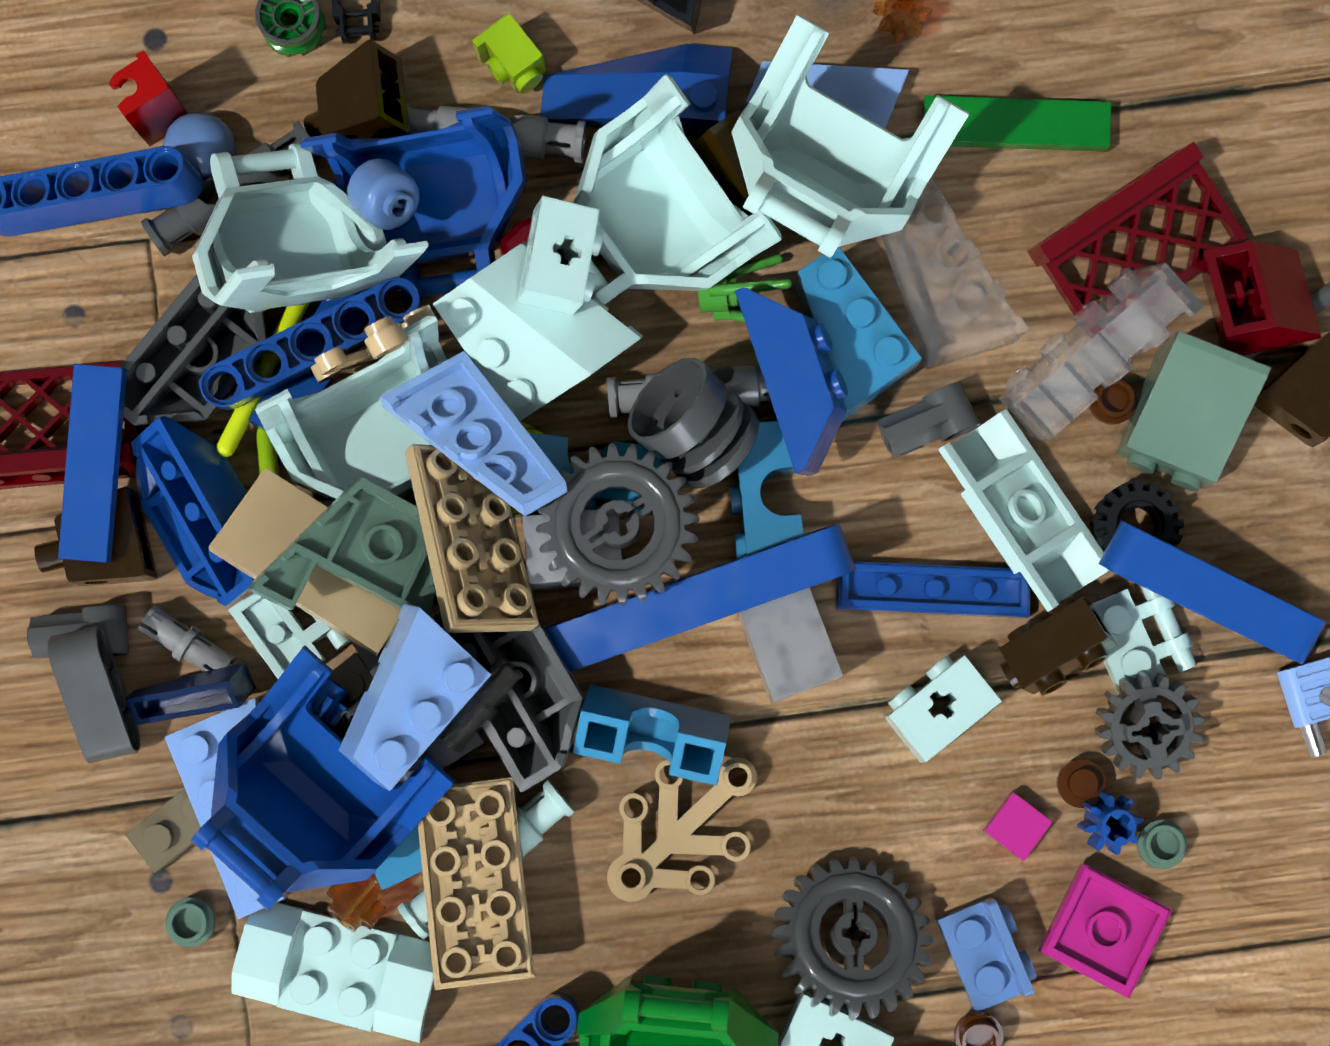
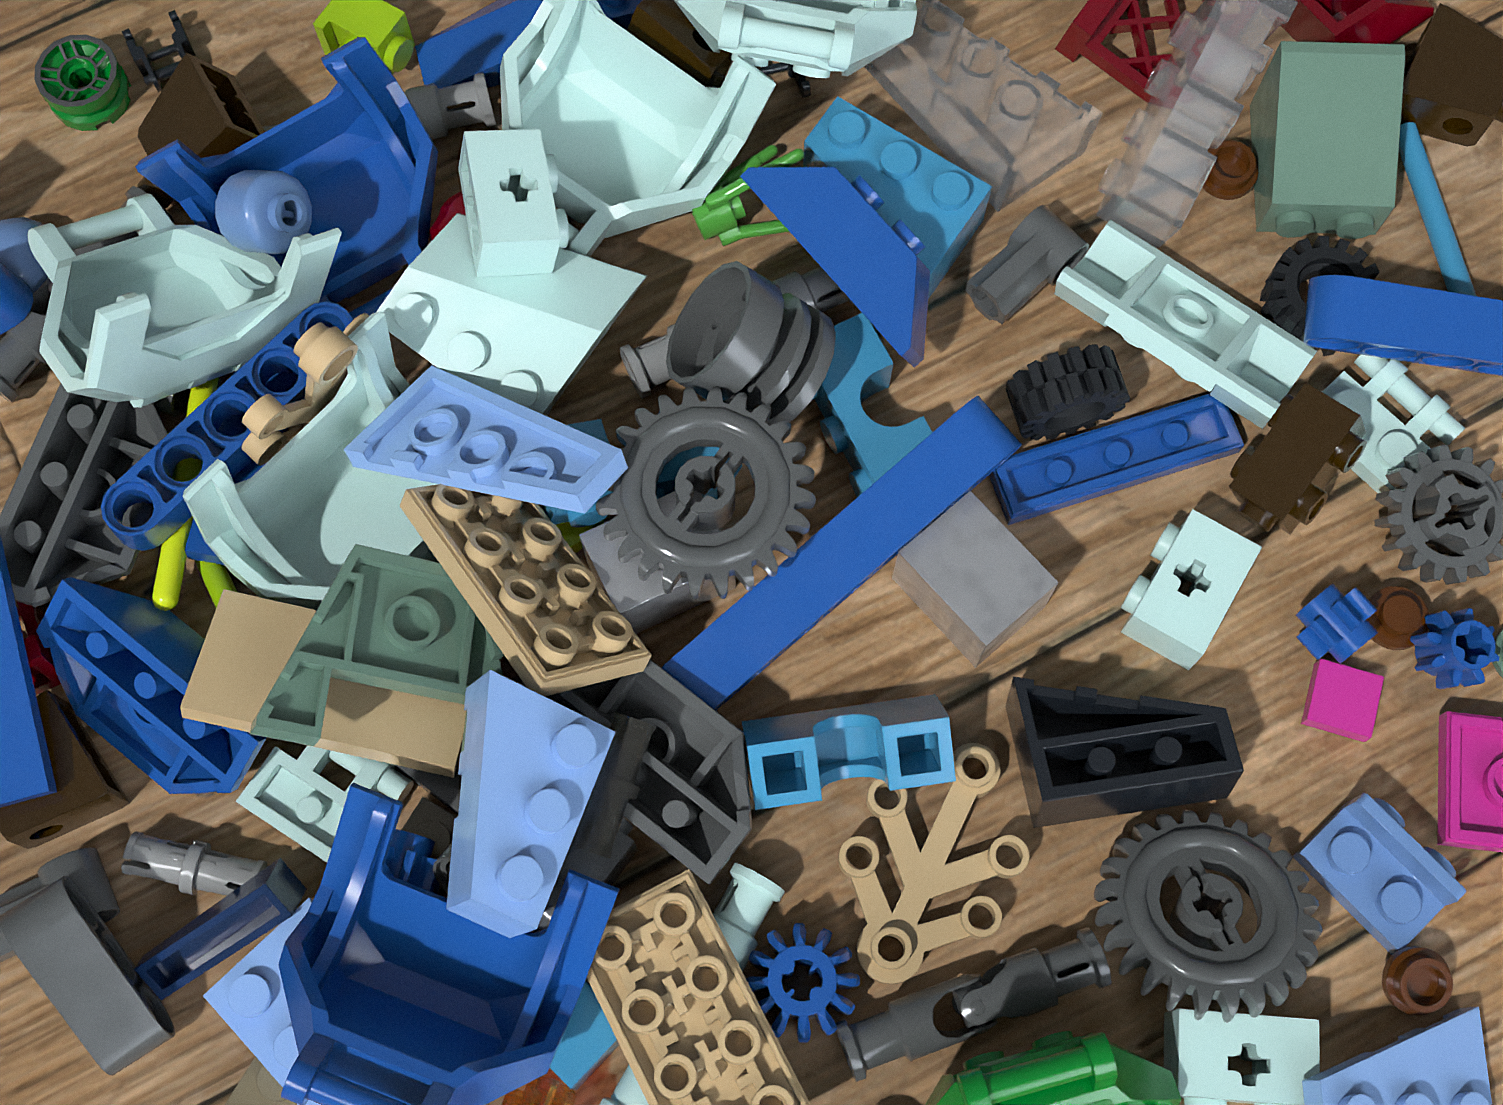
camera: 25 degrees left, 10 degrees down
none -> blue gear [746,923,860,1043]
none -> dark grey piece [835,927,1112,1082]
none -> black tyre [1005,344,1130,440]
none -> black wedge [1005,676,1244,828]
none -> blue gear [1296,584,1378,664]
none -> dark azure bar [1399,122,1477,296]

